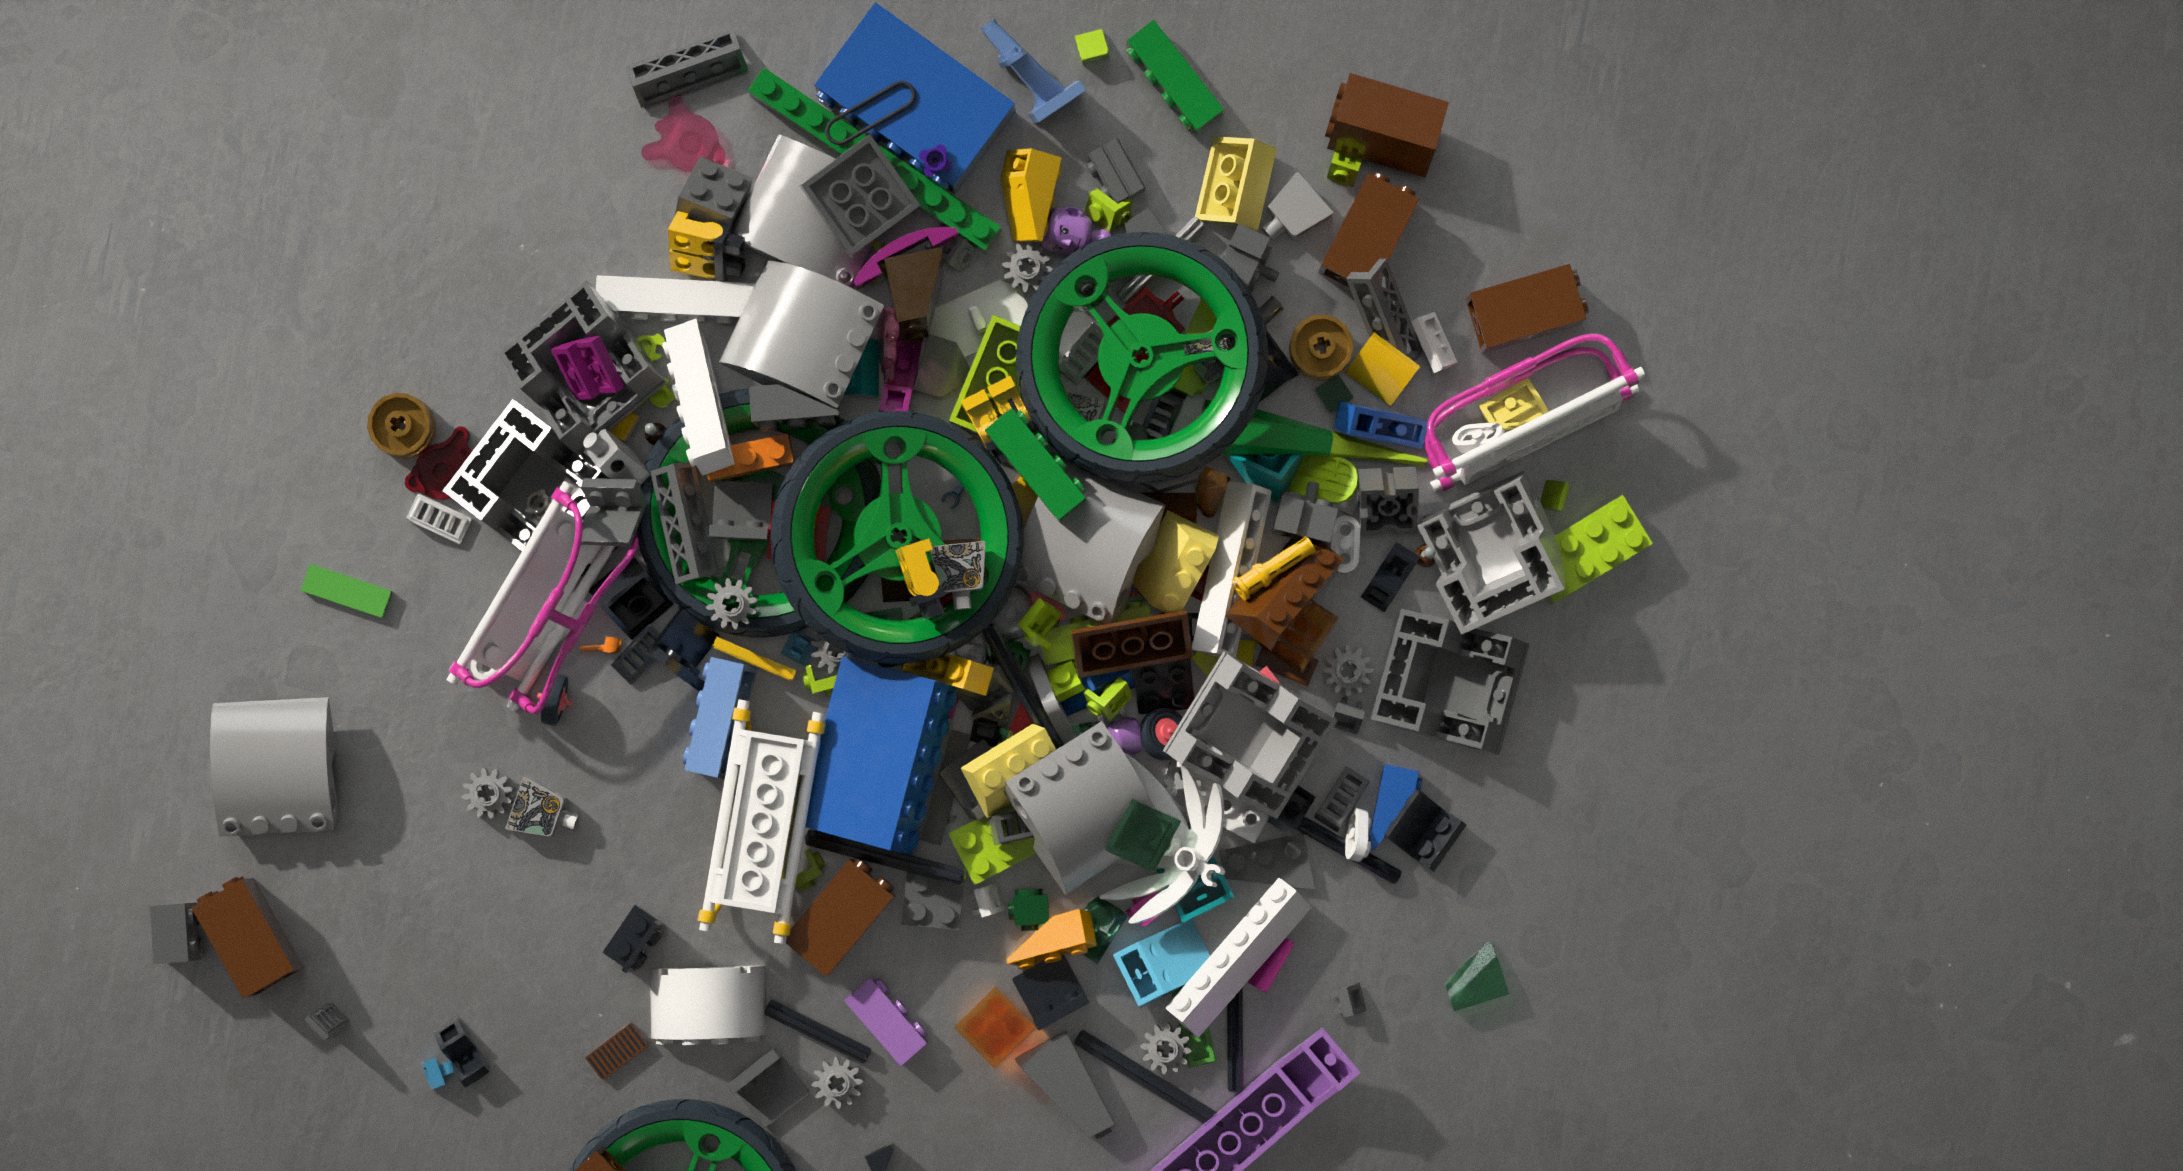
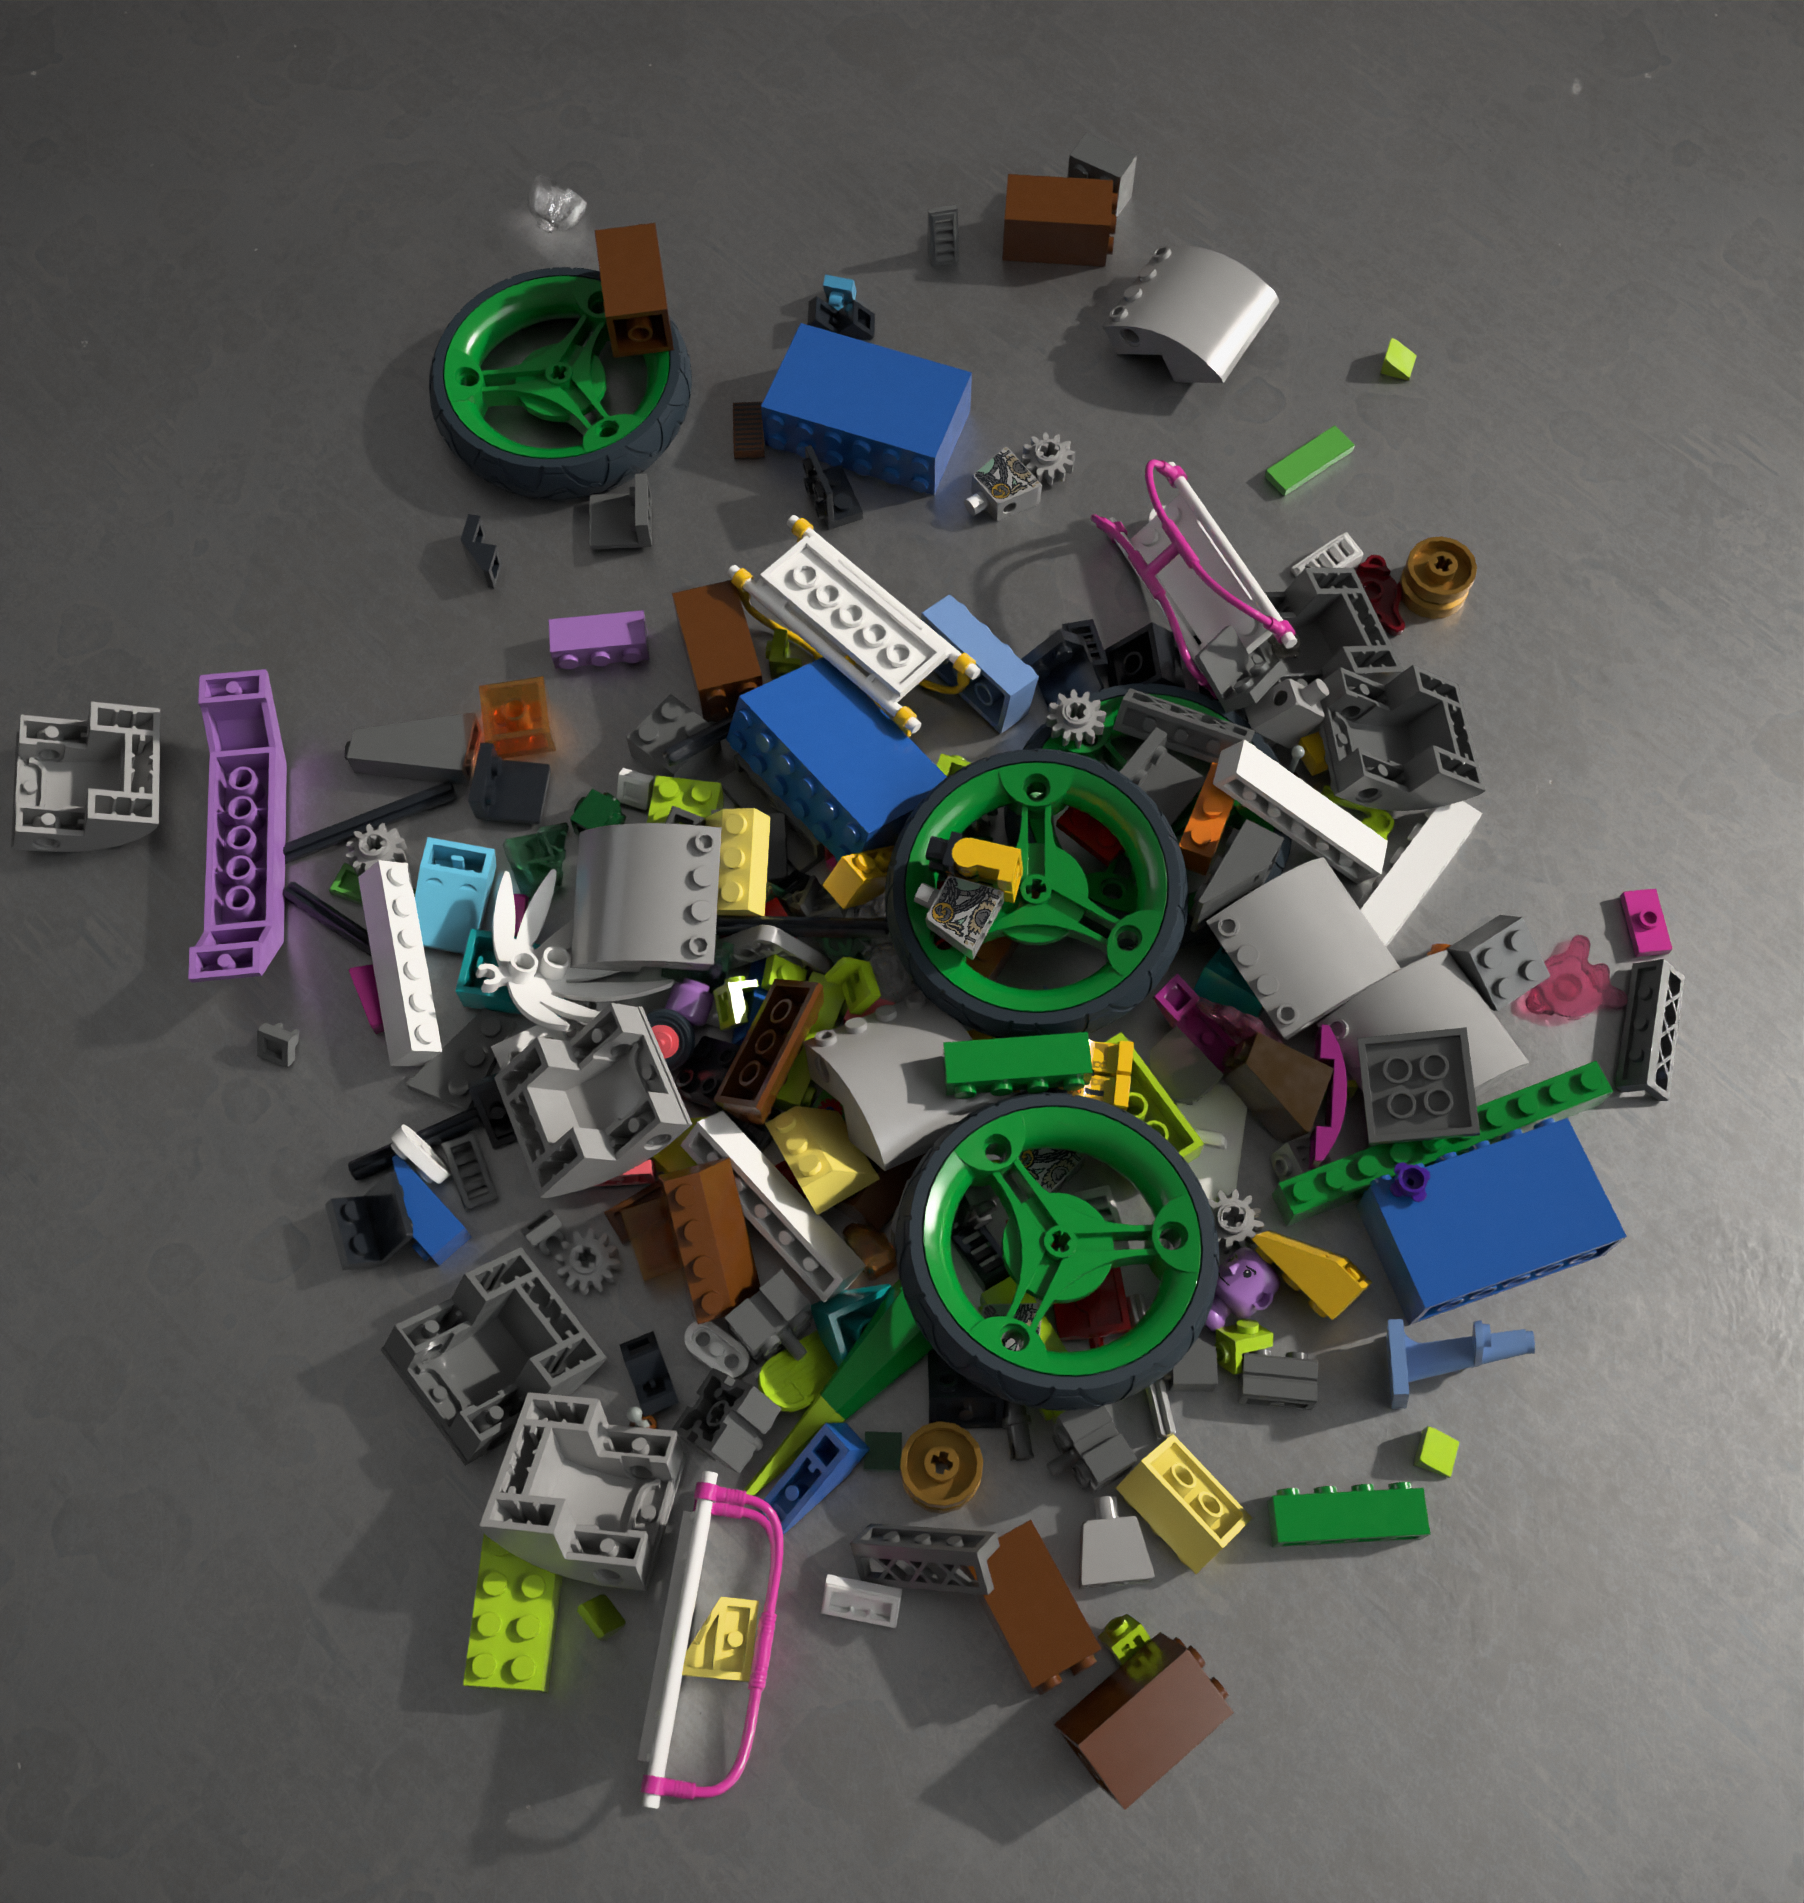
camera: 125 degrees right, 20 degrees down
black wheel [537,674,572,726] -> none
magenta slope [551,336,625,400] -> none
orange hand [580,636,622,654] -> none
white cylinder [650,965,767,1045] -> none
yellow hips [668,211,746,282] -> none
yellow tile [713,637,798,681] -> none
black axle [764,1000,871,1063] -> none
light grey gear [812,1057,863,1109] -> none
black piece [825,81,916,145] -> none
light orange slope [1006,909,1097,970] -> none
clear green tile [1105,798,1181,872] -> none
yellow pin [1231,536,1315,601] -> none
yellow slope [1345,332,1420,406] -> none
clear green slope [1444,941,1509,1011] -> none
white plate [1452,423,1506,453] -> none
reddish brown brick [1465,264,1589,354] -> none
none -> blue brick [761,323,972,495]
none -> lime slope [1380,338,1417,381]
none -> dark pink plate [1620,889,1673,957]

